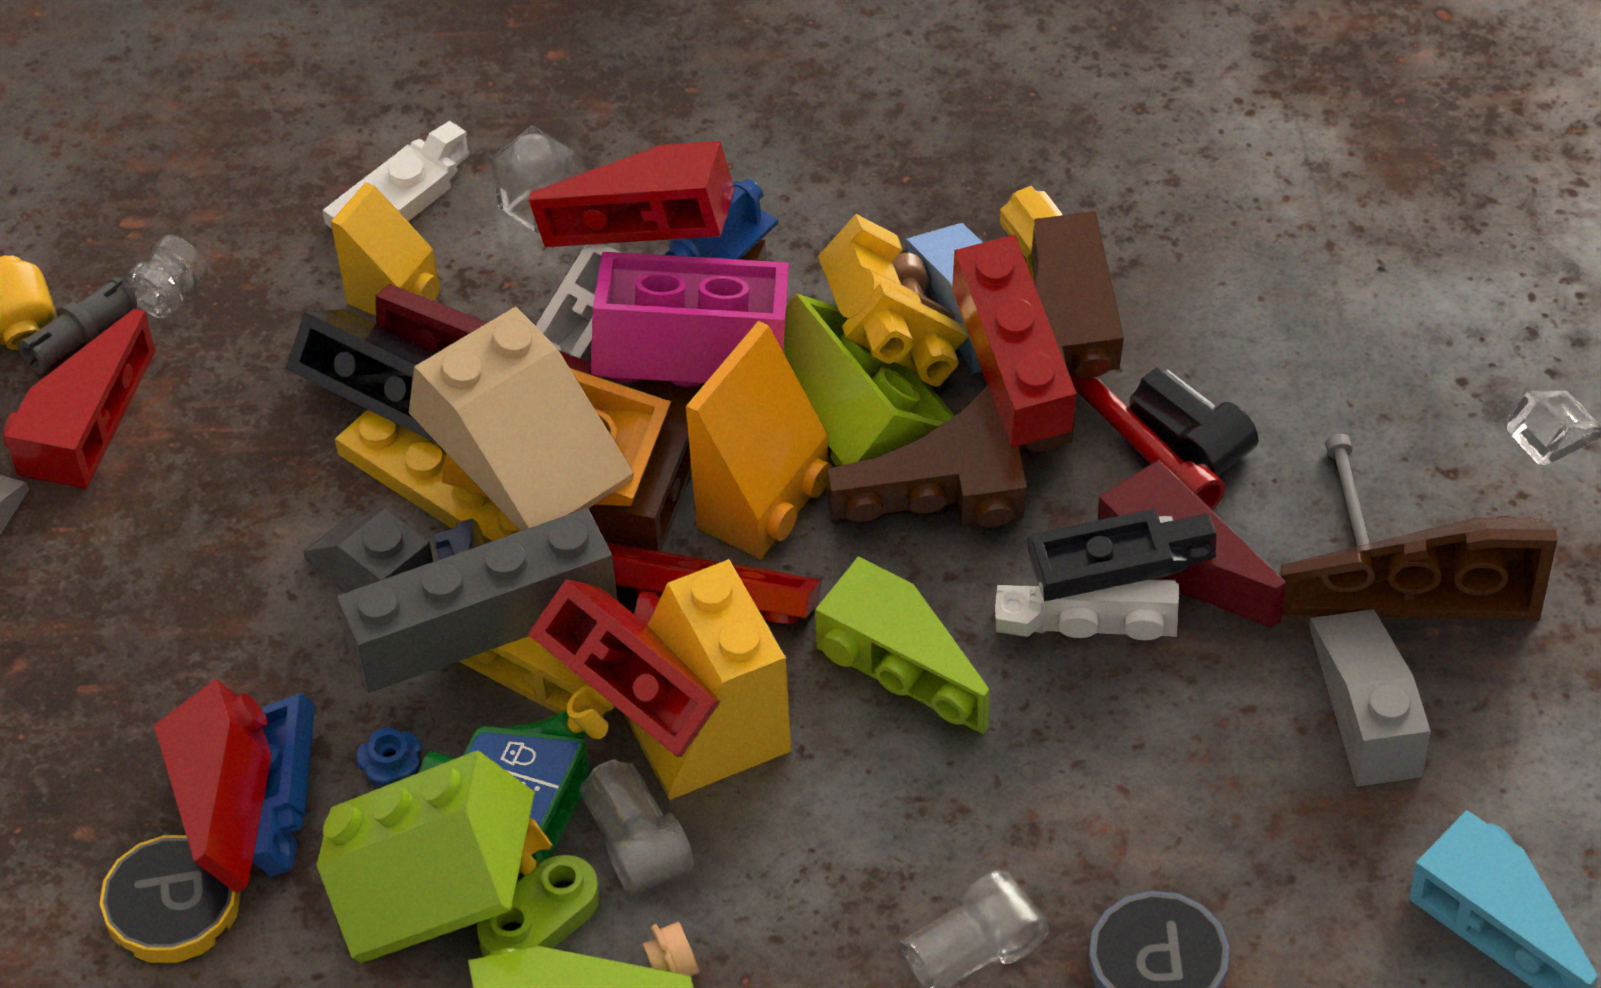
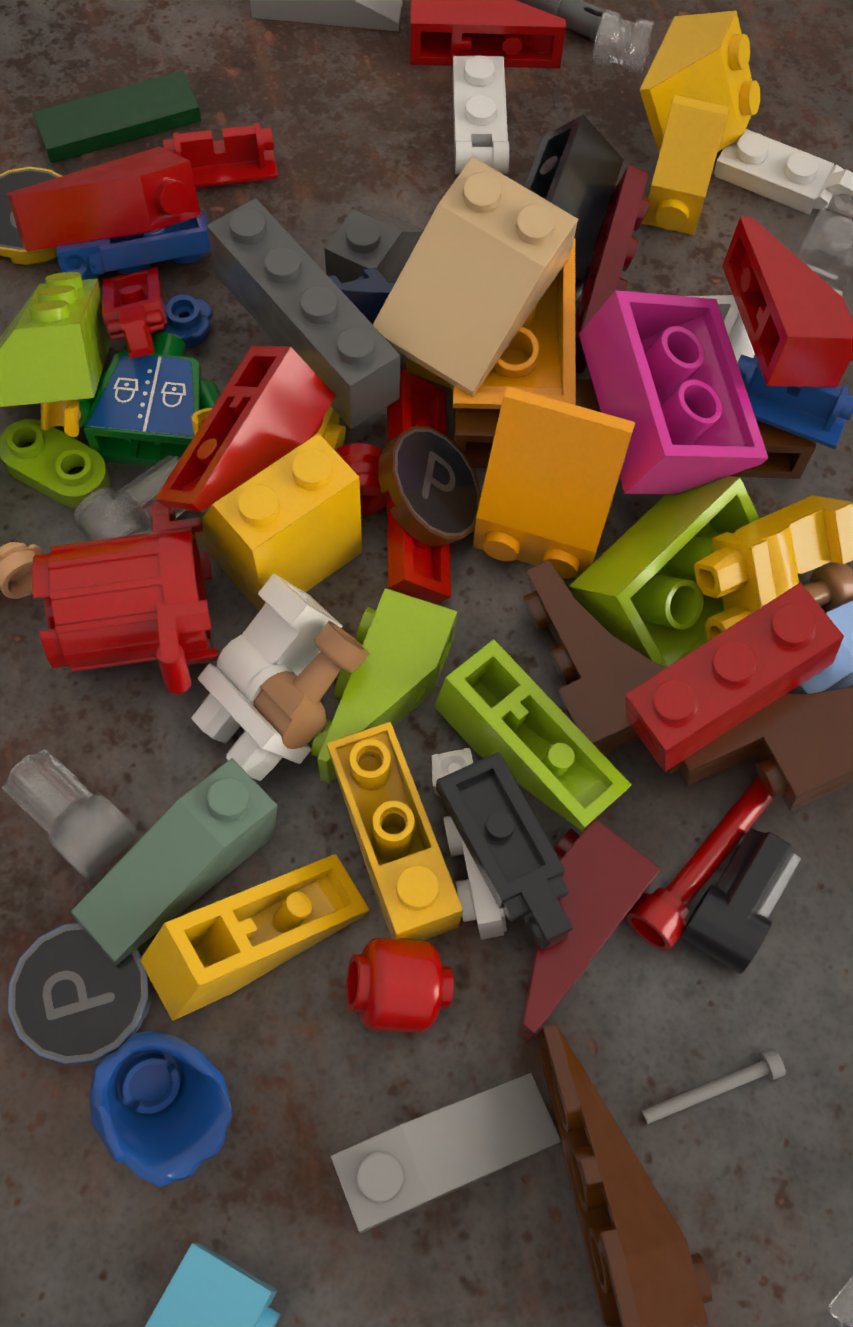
camera: 70 degrees right, 15 degrees up
none -> dark green tile [32,71,202,163]
none -> red container [32,502,219,694]
none -> sand green slope [71,758,278,966]
none -> blue hair [89,1031,233,1187]
none -> red hinge [102,267,167,359]
none -> yellow slope [140,854,370,1021]
none -> red hinge [163,123,278,188]
none -> white hips [191,573,370,781]
none -> yellow slope [327,721,463,941]
none -> red head [346,938,454,1033]
none -> tile [378,426,481,547]
none -> lime slope [434,639,631,831]
none -> white plate [452,56,509,175]
none -> yellow slope [640,10,760,153]

